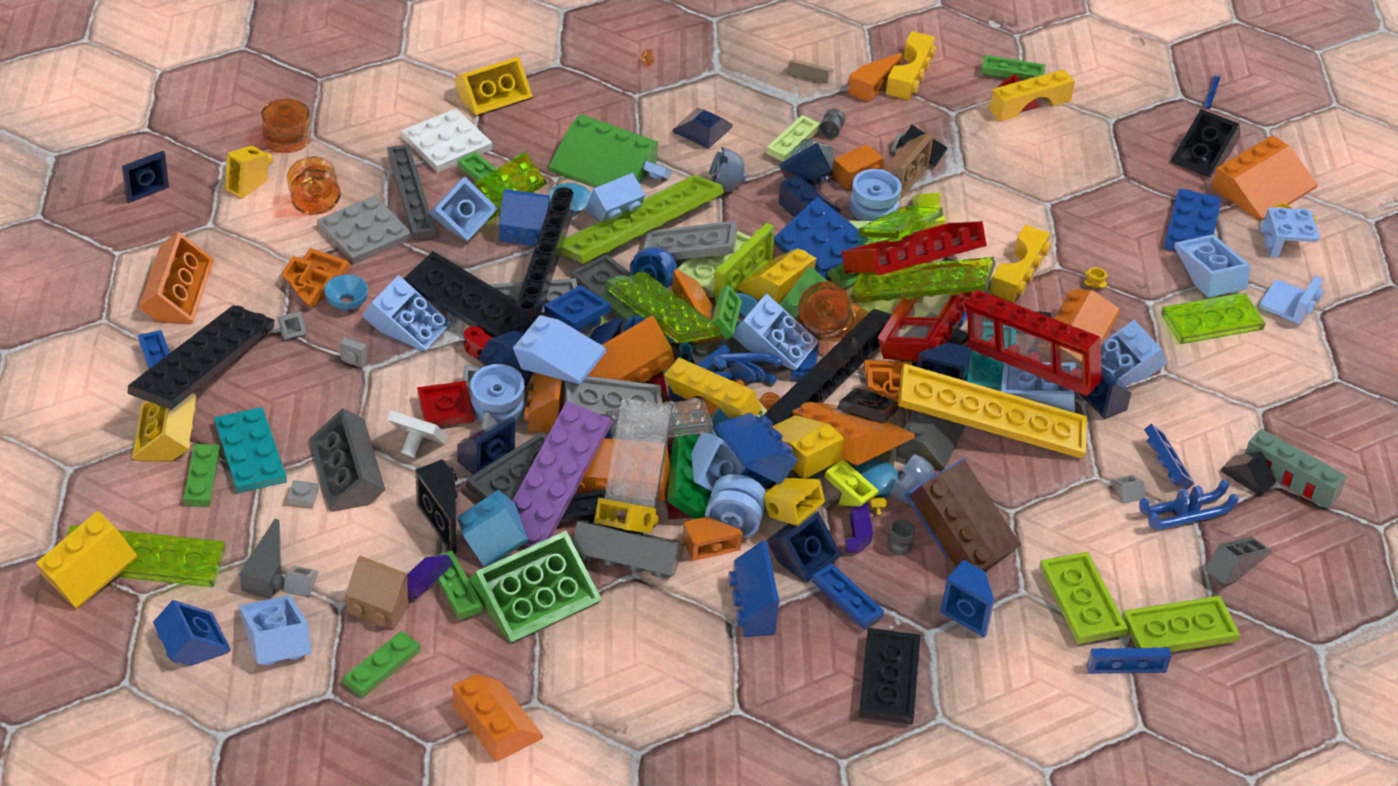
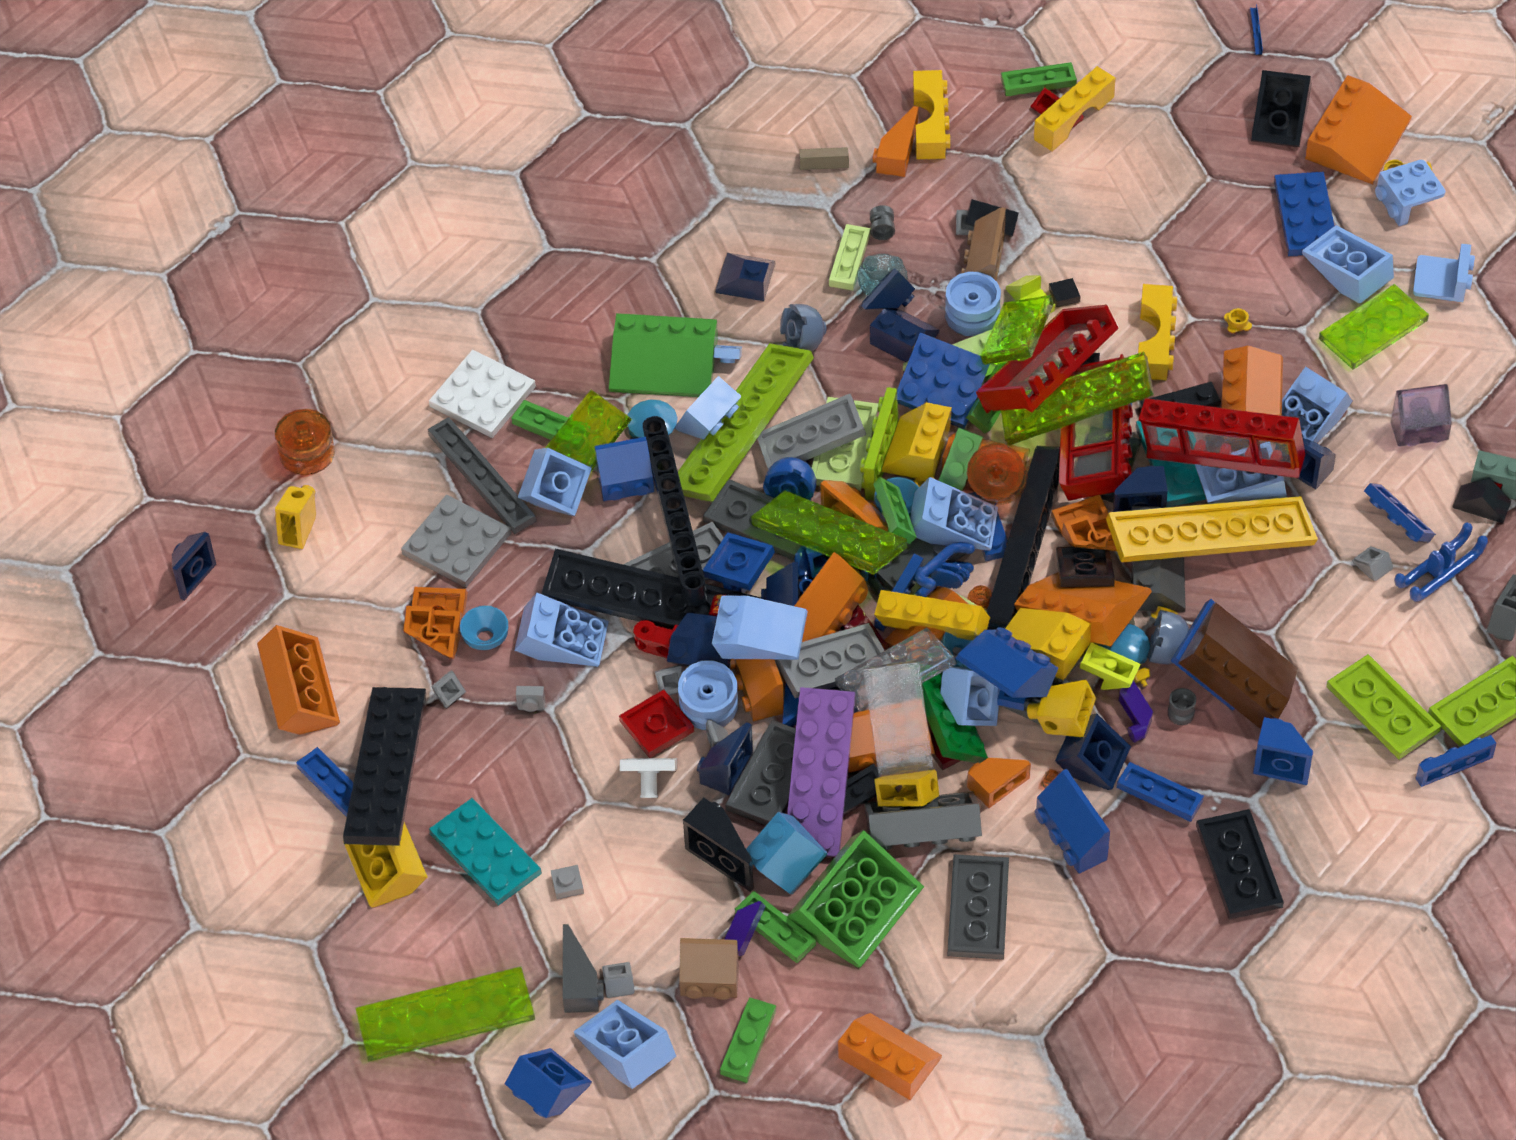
camera: 15 degrees left, 10 degrees up
yellow slope [36,511,138,610] -> none
bright green plate [184,444,220,507] -> none
clear orange wheel [286,156,341,215] -> none
dark grey slope [309,408,385,512] -> none
yellow slope [453,56,533,116] -> none
clear orange rock [640,48,654,66] -> none
light blue wheel [705,474,766,539] -> none
orange brick [832,144,884,190] -> none
none -> dark grey tile [947,854,1009,960]
none -> black tile [1049,278,1081,307]
none -> clear purple slope [1391,384,1452,447]

